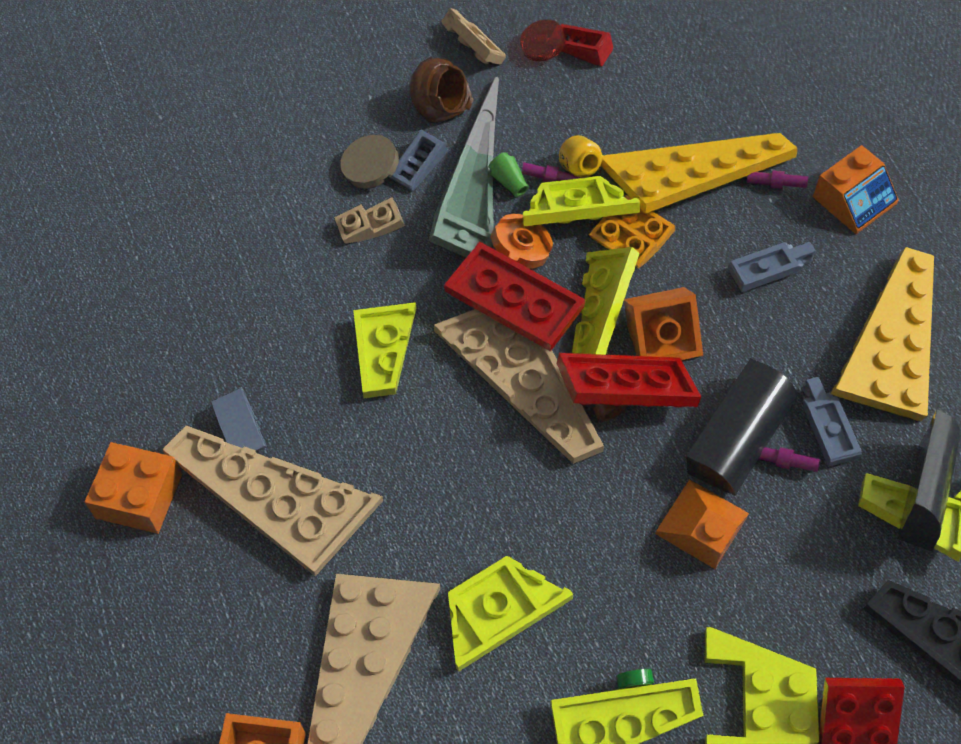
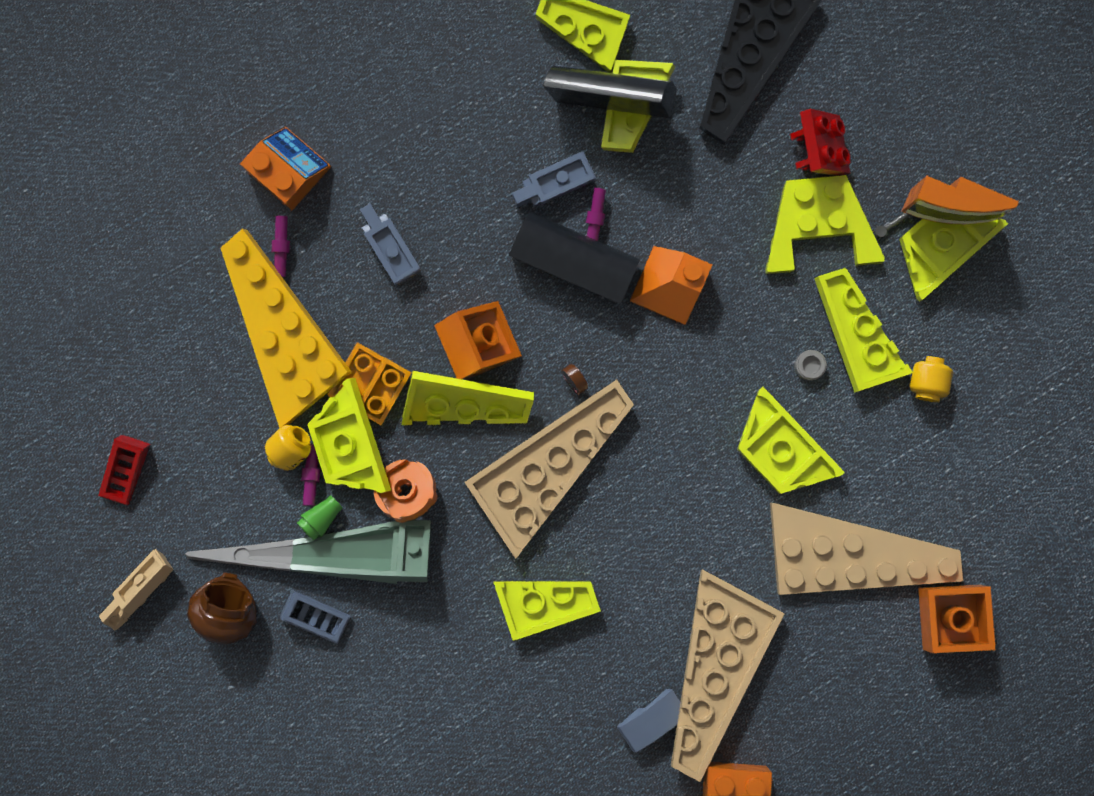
camera: 105 degrees left, 25 degrees up
tan slope [334,198,405,243] -> none
dark tan tile [340,135,399,189] -> none
red plate [444,241,585,352] -> none
clear red piece [520,19,566,62] -> none
red plate [556,353,701,408] -> none
green tile [616,669,654,690] -> none
yellow wing [830,247,934,421] -> none
none -> light grey tile [794,350,827,381]

